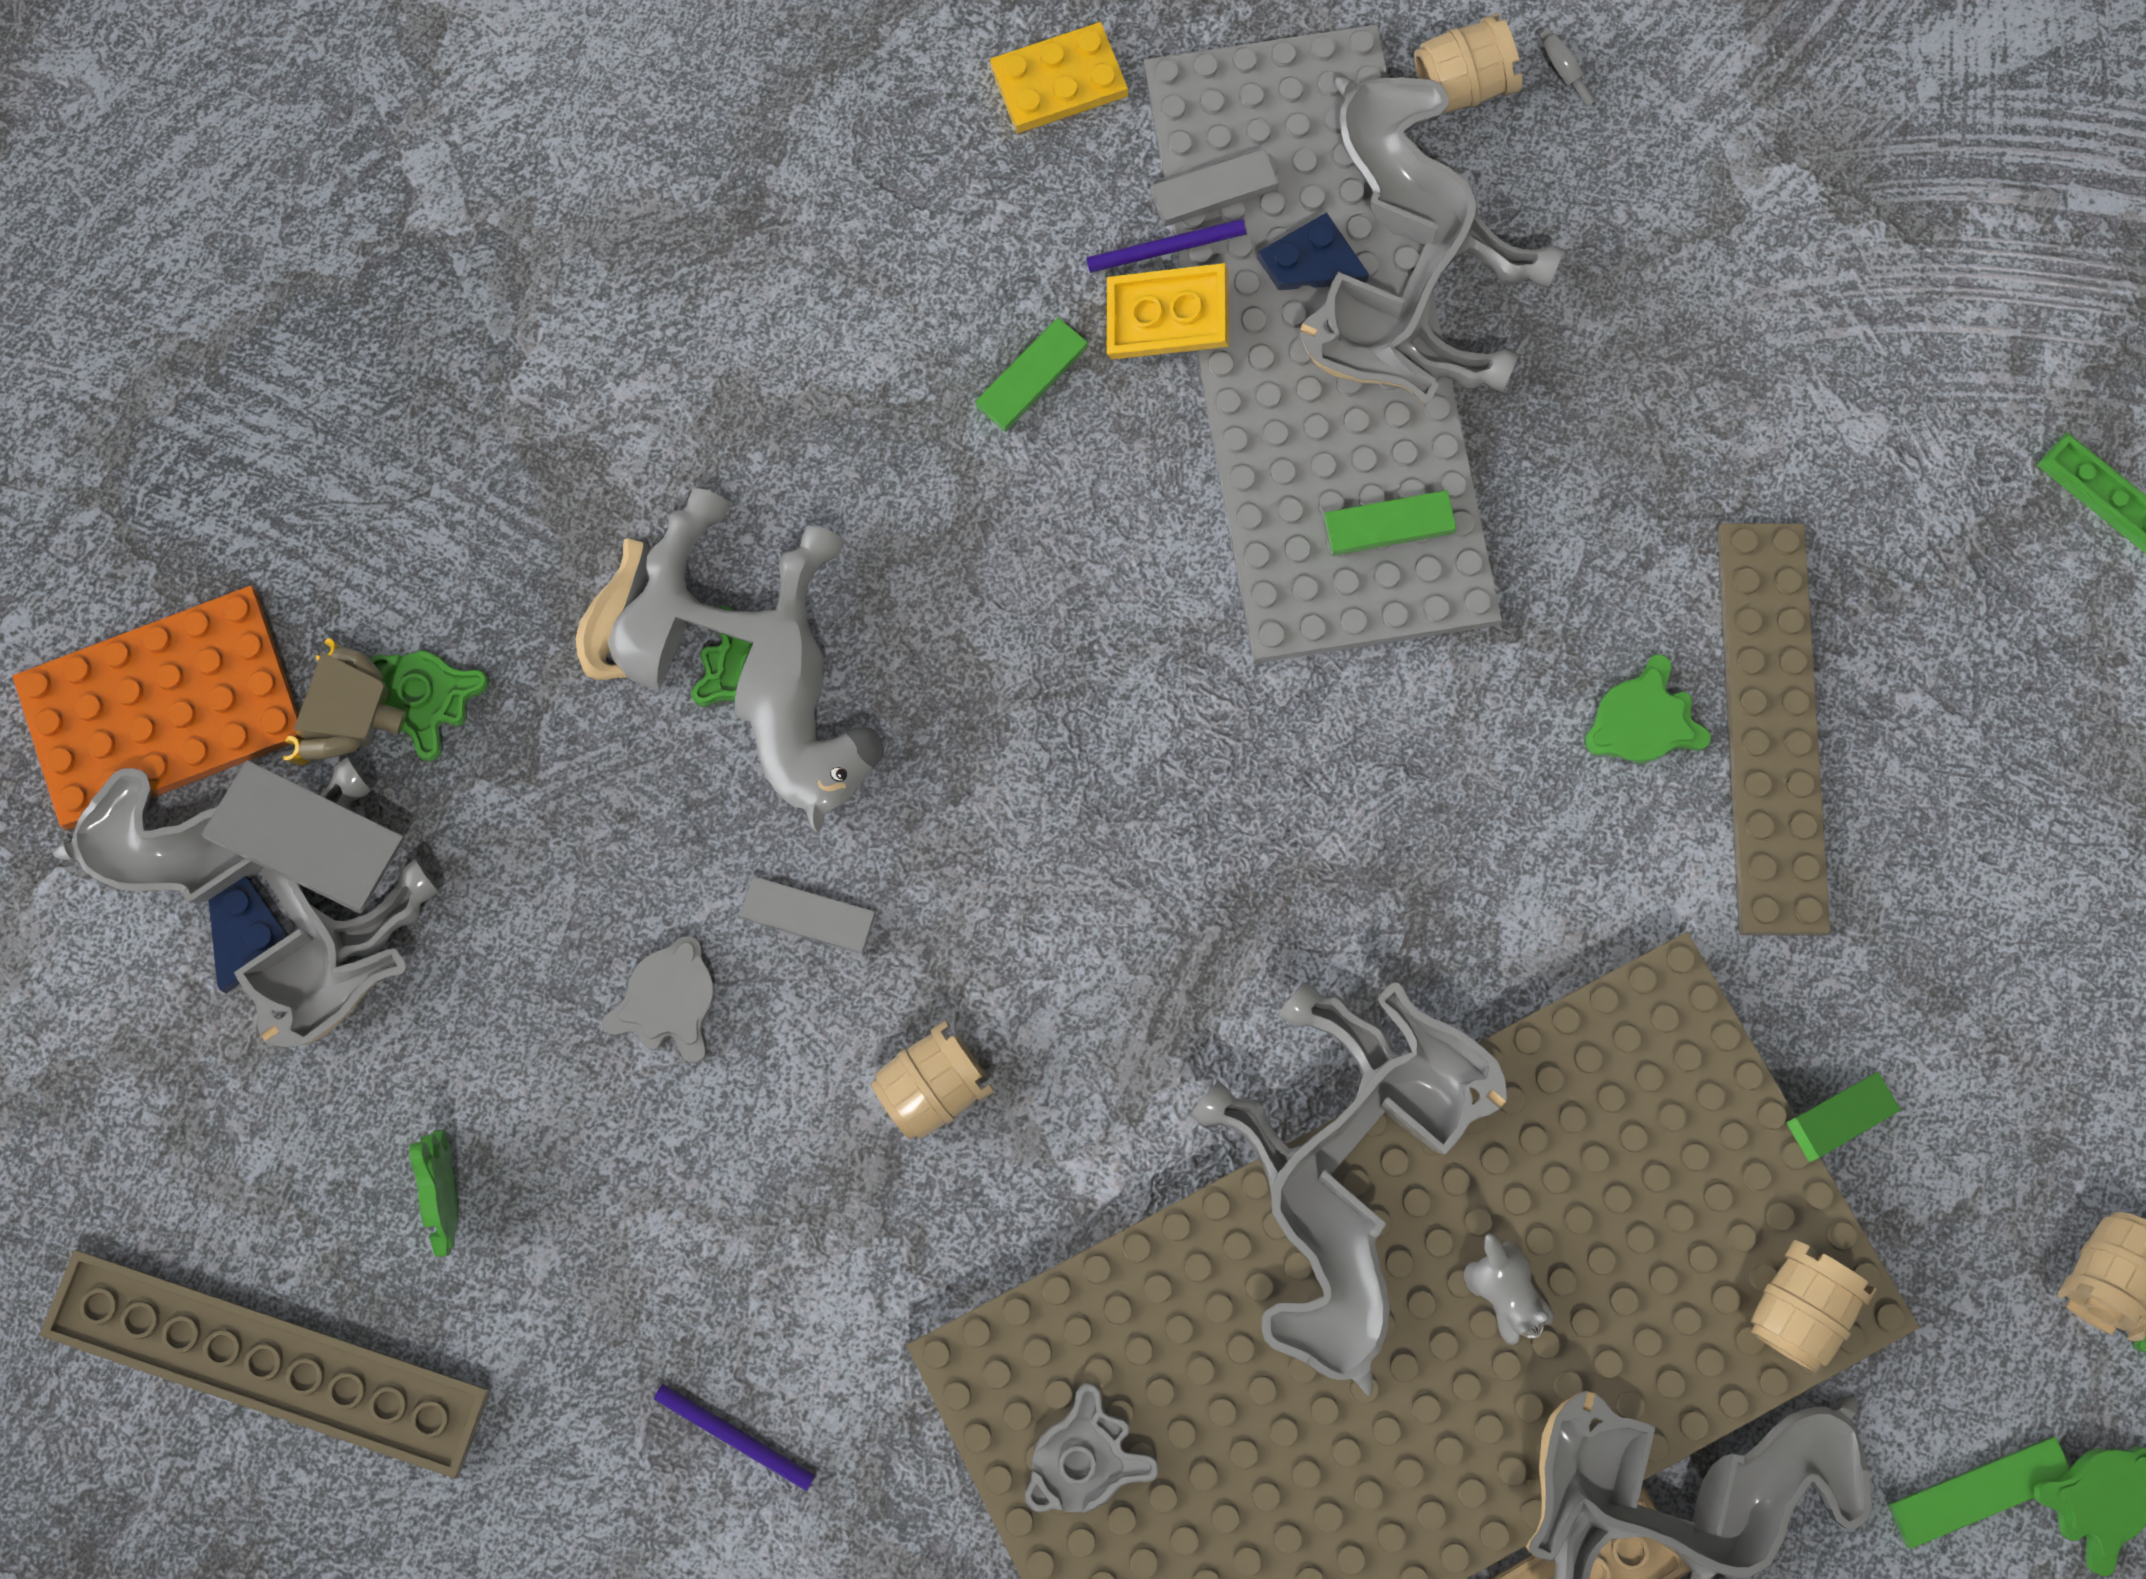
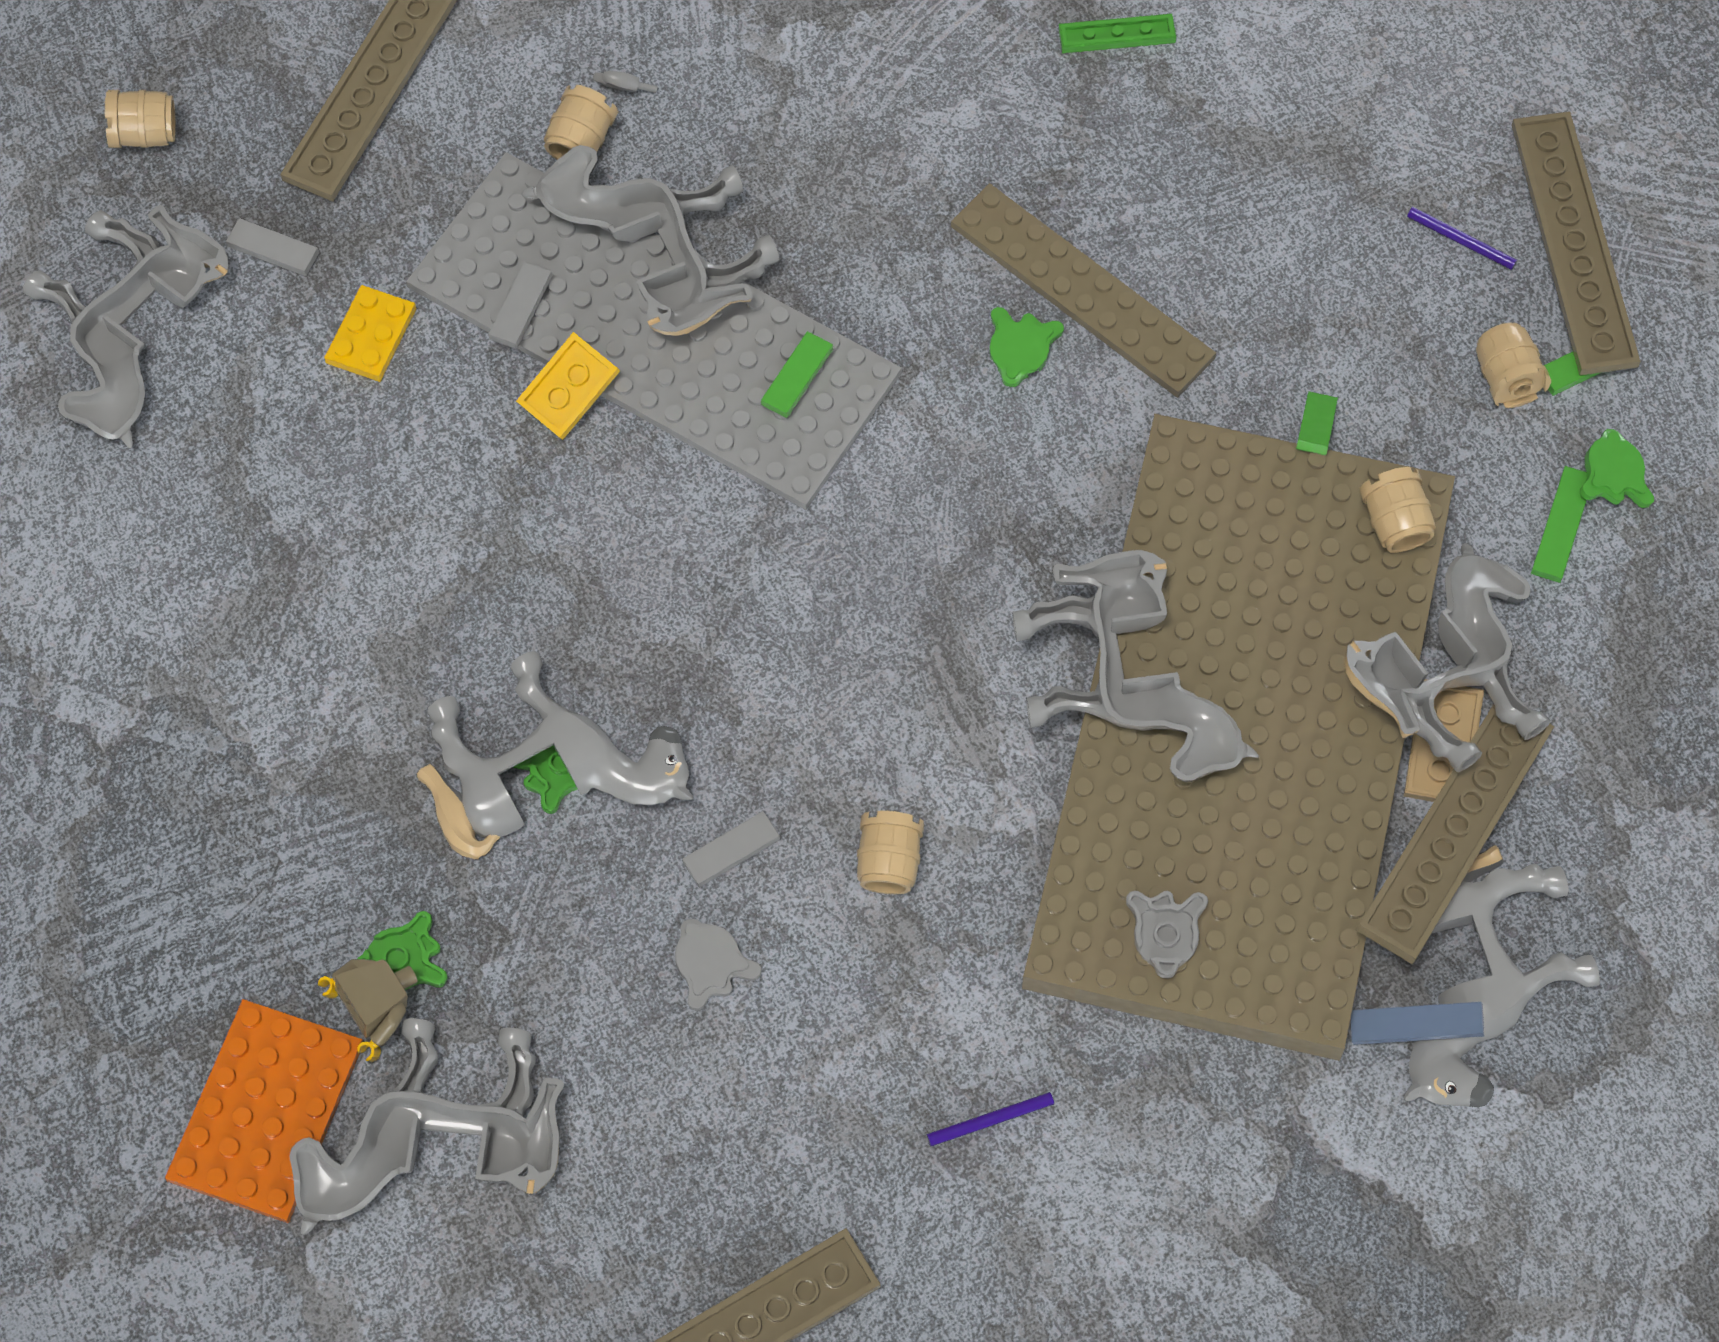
camera: 50 degrees left, 10 degrees down
light grey tile [201,760,404,914] -> none
dark blue wing [208,876,289,993] -> none
bright green tile [409,1129,458,1257] -> none
bright green tile [975,317,1088,433] -> none
dark purple bar [1087,218,1247,273] -> none
dark blue wing [1257,212,1369,290] -> none
light grey animal [1464,1233,1554,1345] -> none

